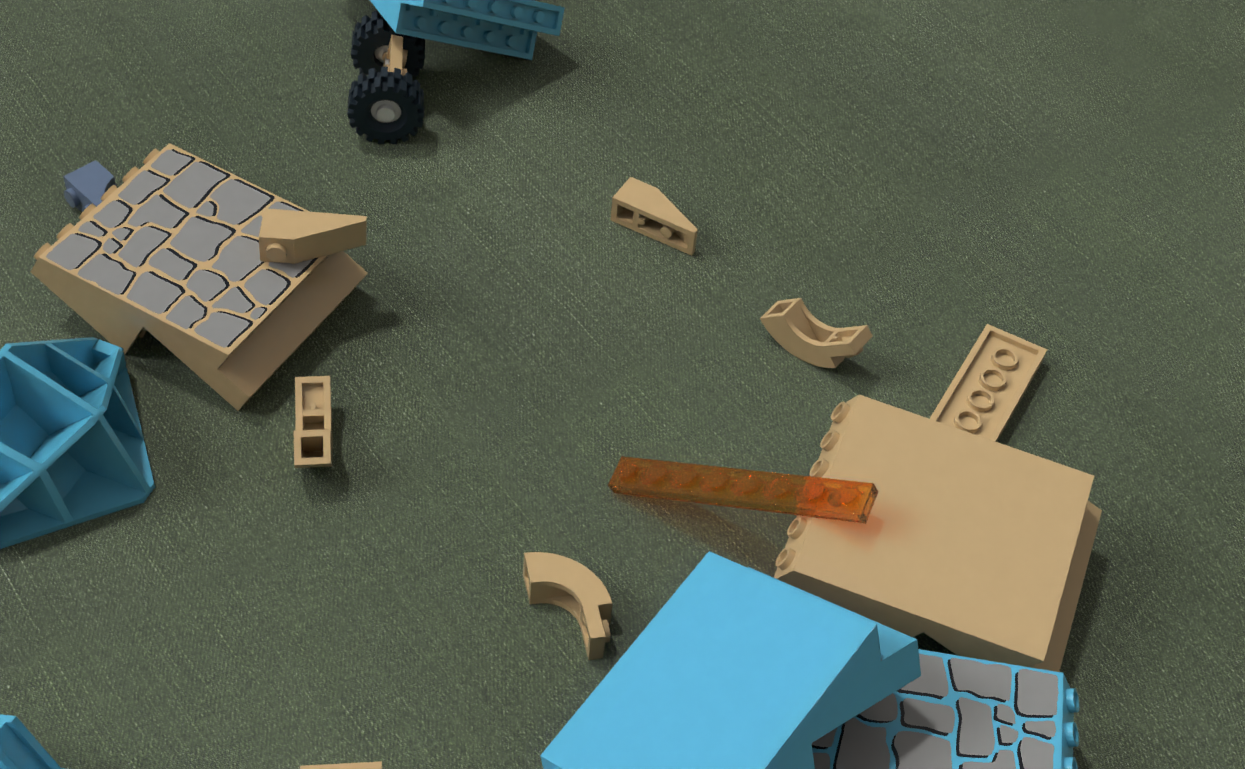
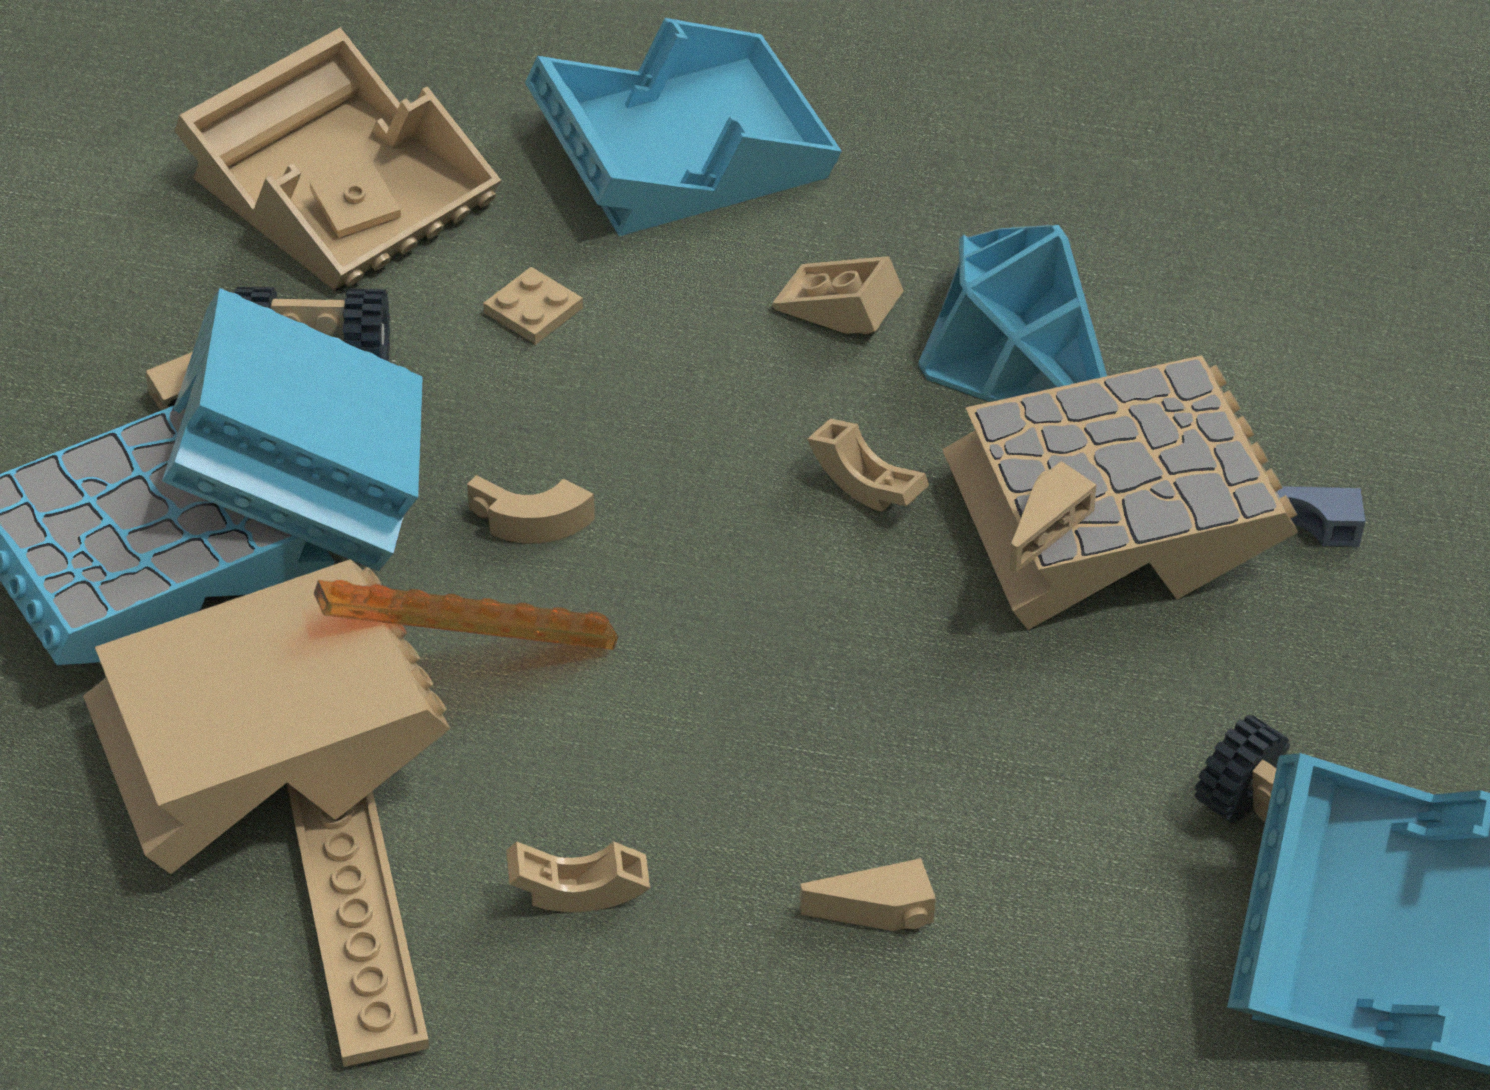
camera: 140 degrees right, 0 degrees up
none -> tan slope [772,256,904,334]

